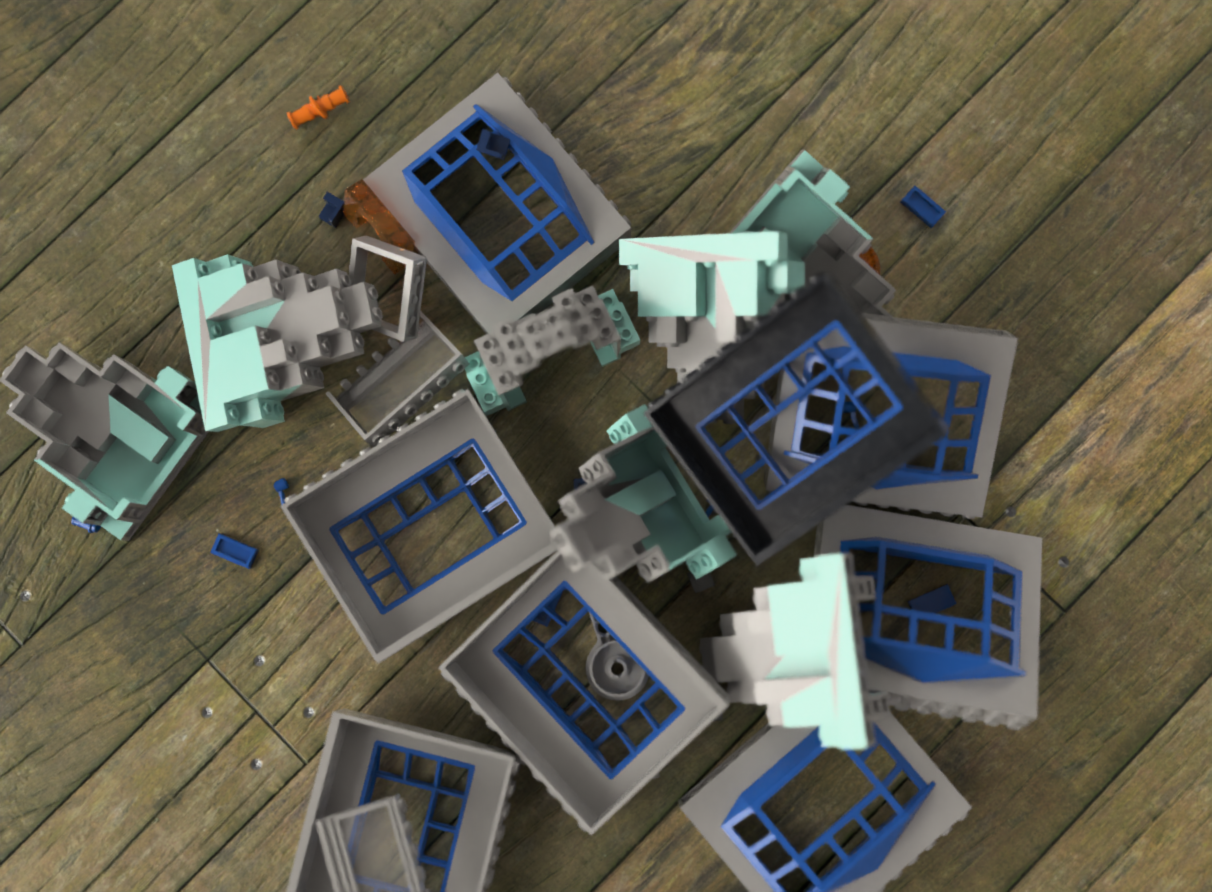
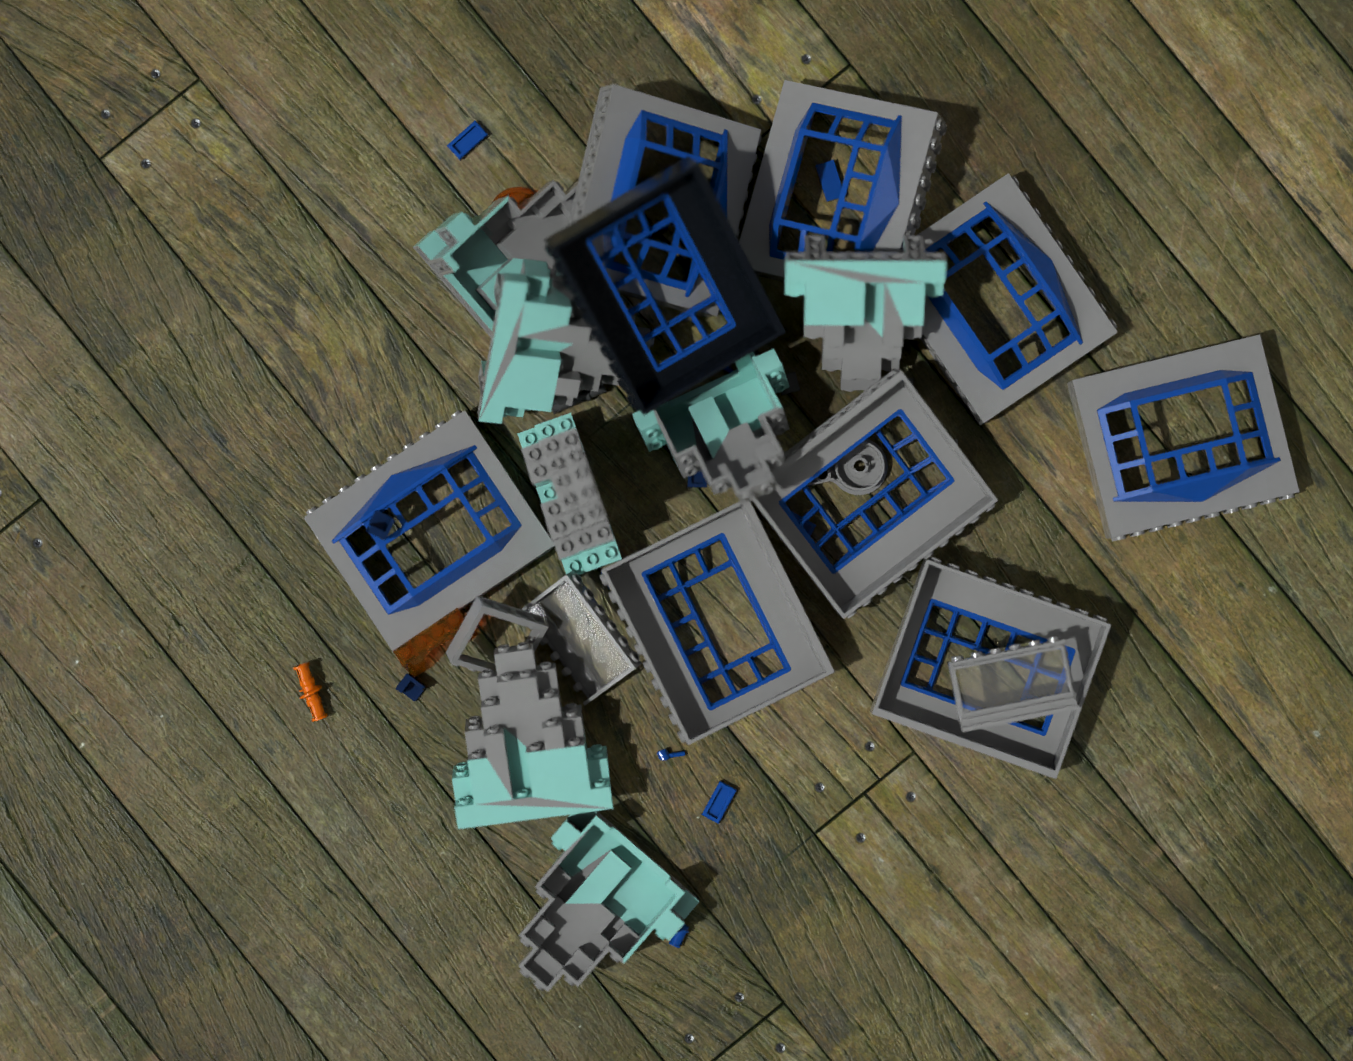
camera: 90 degrees left, 5 degrees up
none -> dark grey pin [552,384,607,414]

